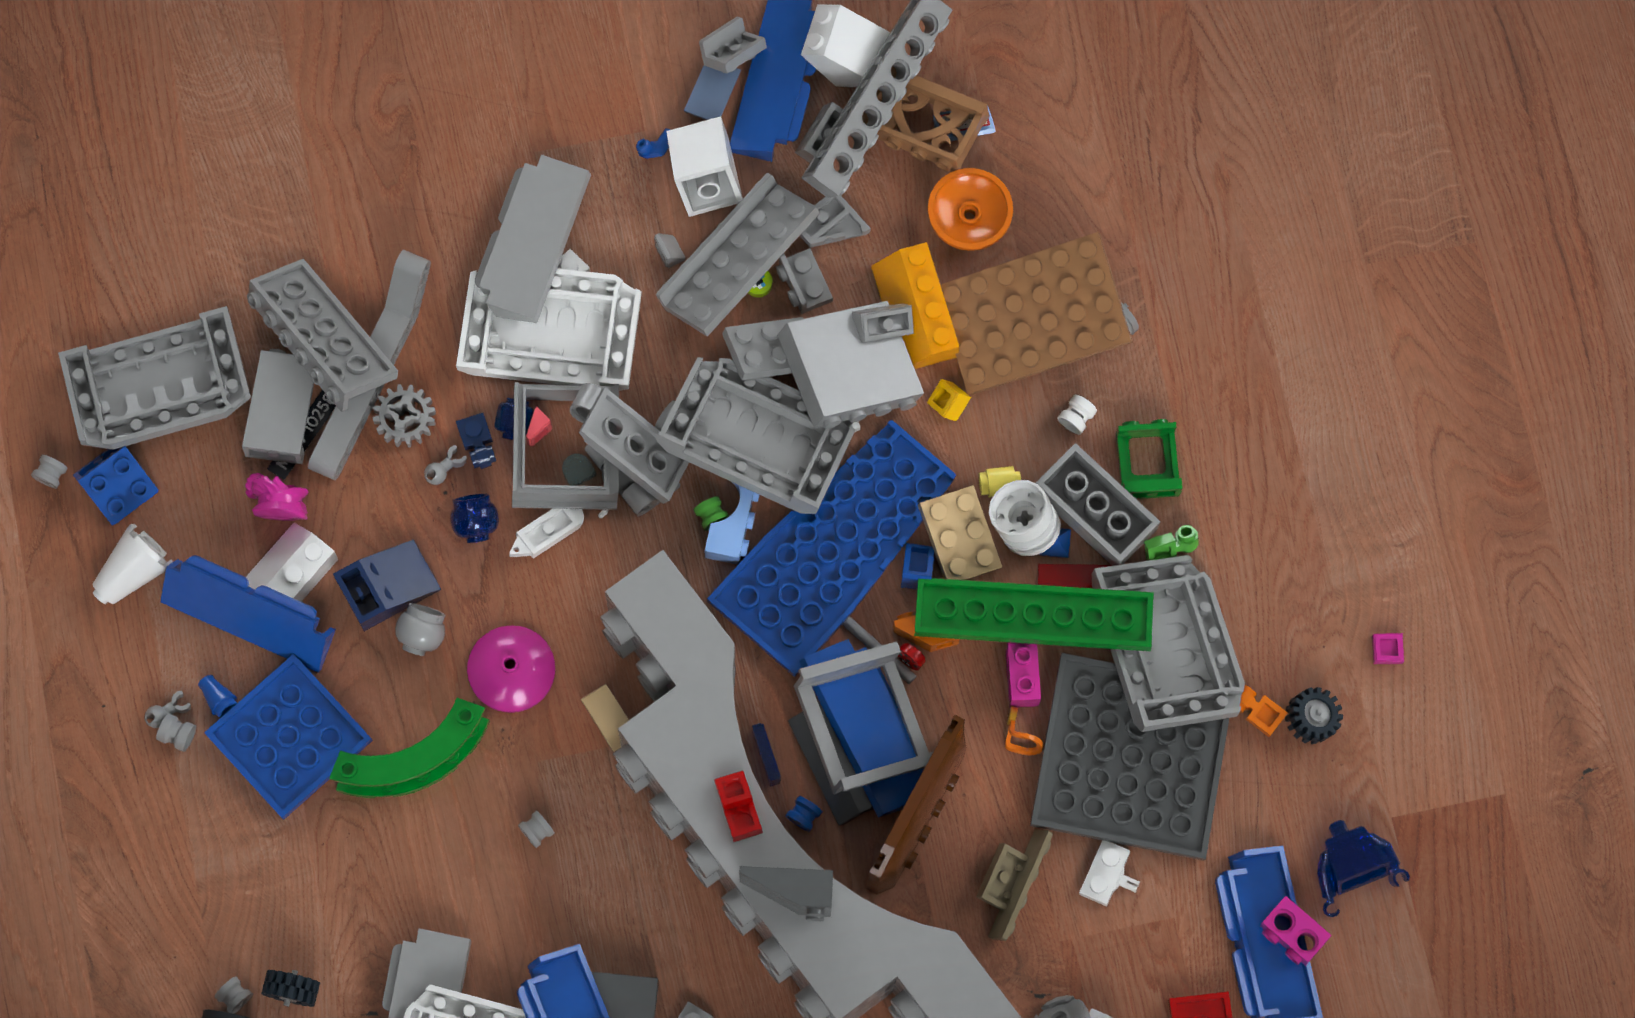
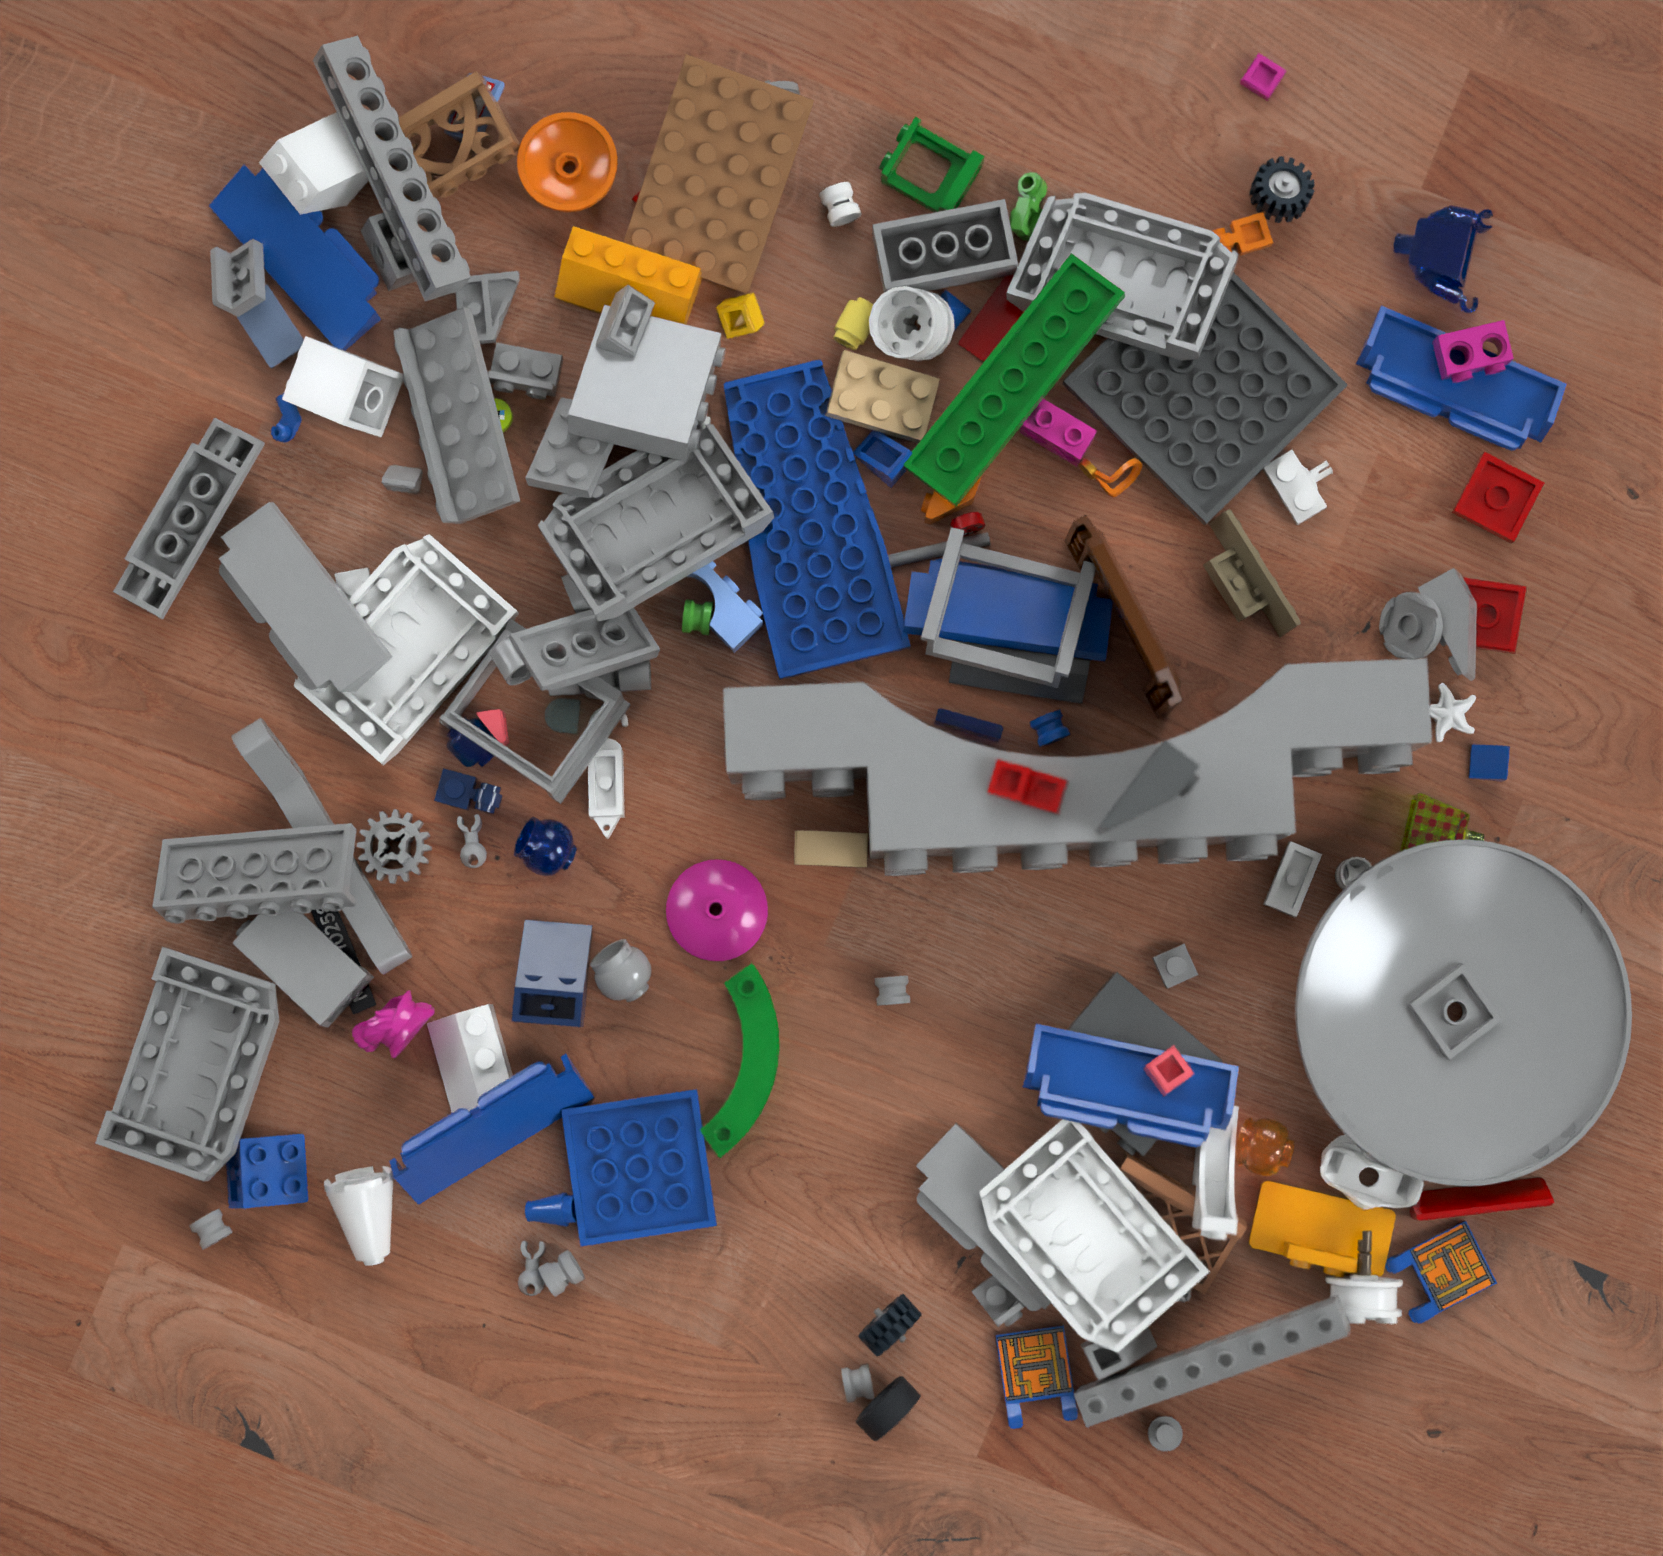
camera: 50 degrees left, 10 degrees up
none -> light grey slope [113,418,265,619]

